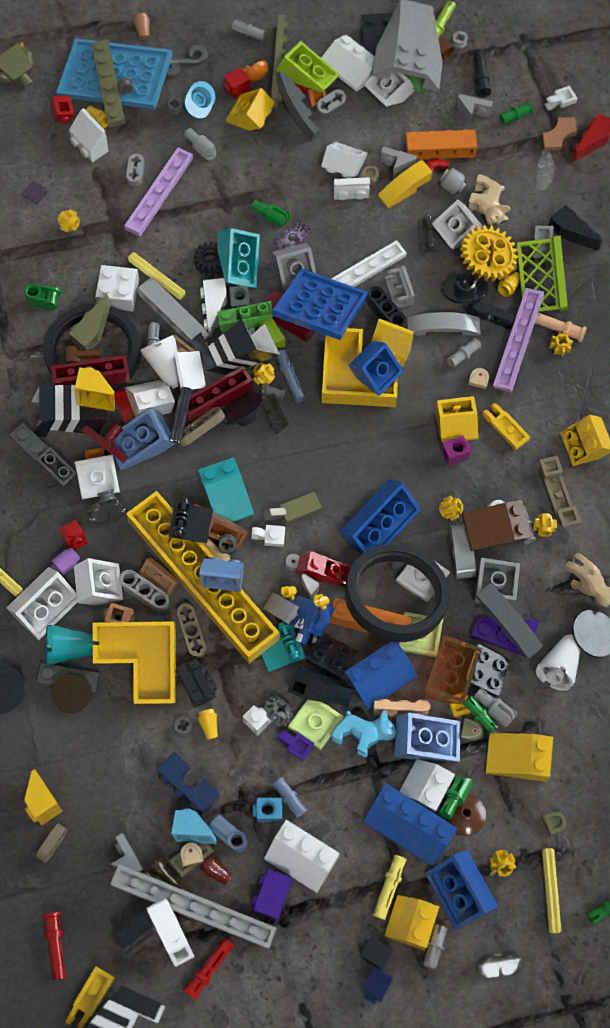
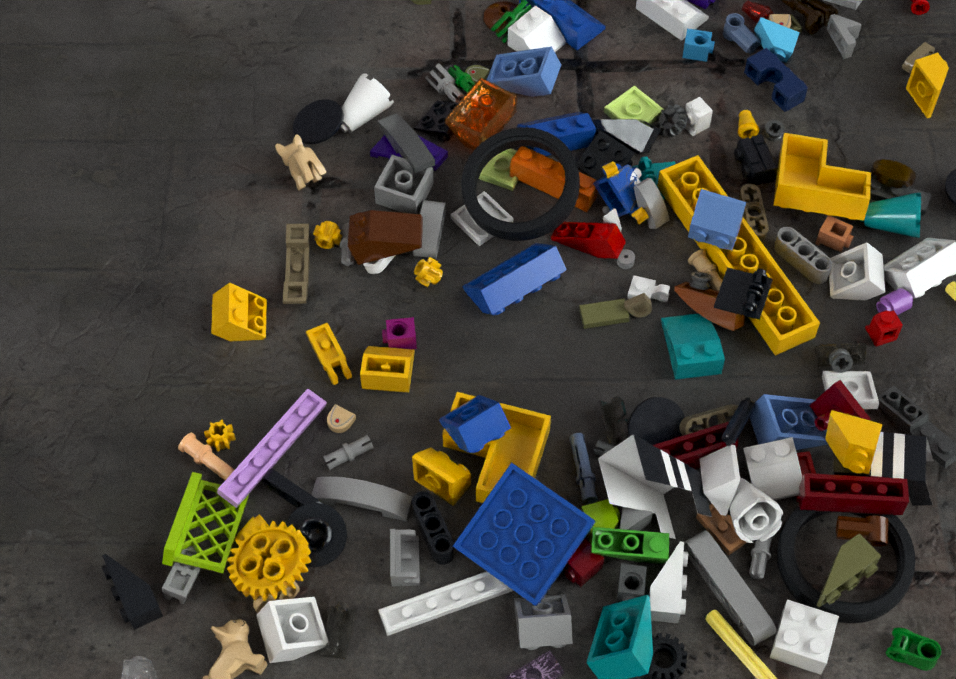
camera: 165 degrees left, 10 degrees down
medium nougat plate [139,557,180,597] -> none
sand blue pin [273,777,307,818] -> none
dark purple plate [277,730,315,762] -> none
medium azure animal [331,710,397,758] -> none
light nougat hinge [373,699,431,717] -> none
yellow slope [485,733,553,782] -> none

